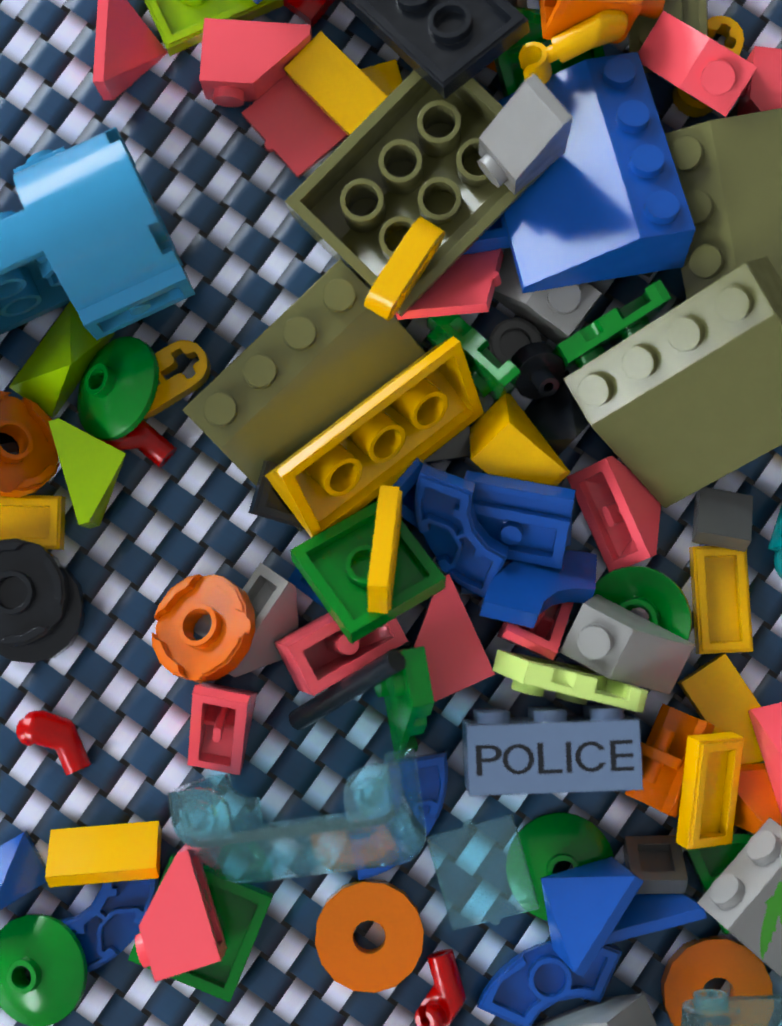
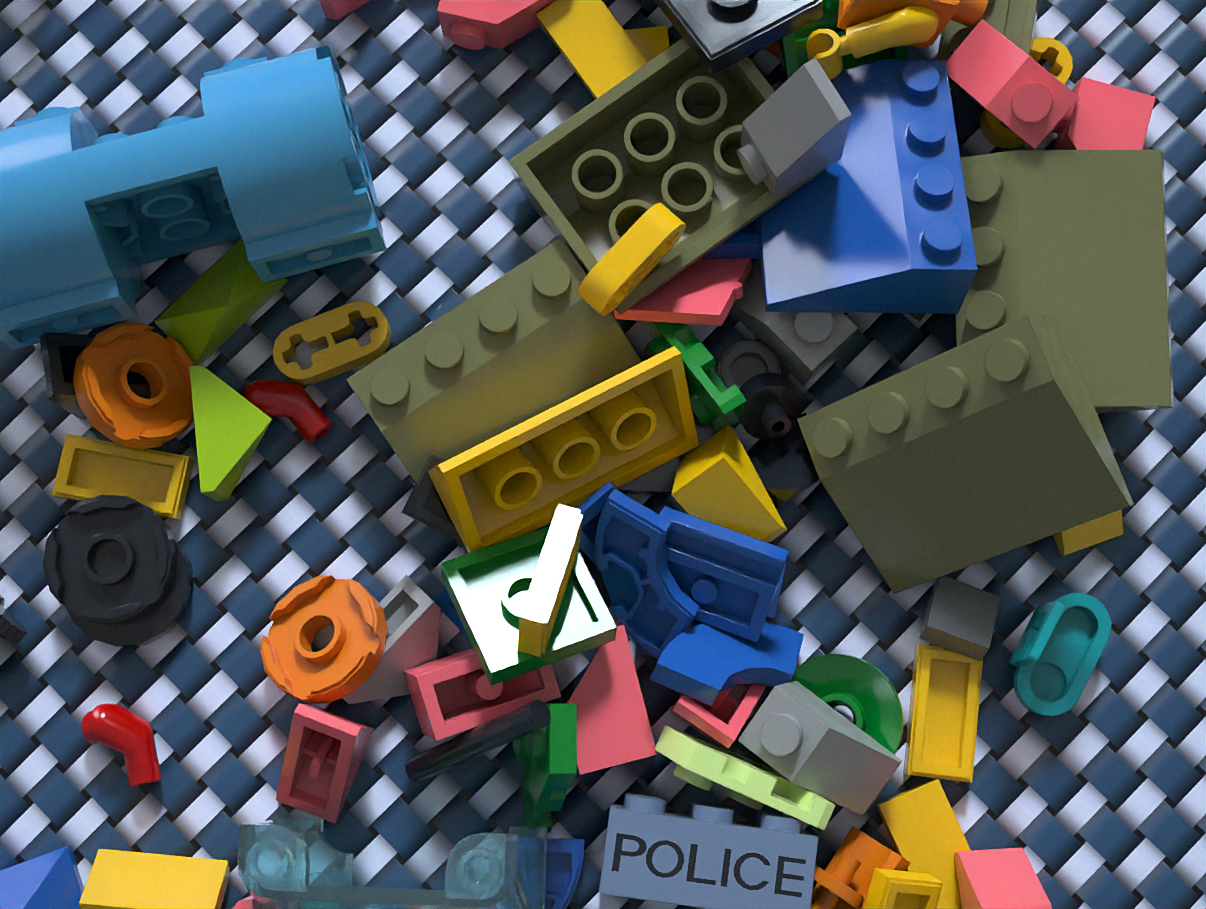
camera: 10 degrees right, 5 degrees down
green dish [77,336,159,441] -> none
coral piece [242,75,348,179] -> none
green wing [554,279,672,370] -> none
coral slope [567,456,661,572] -> none

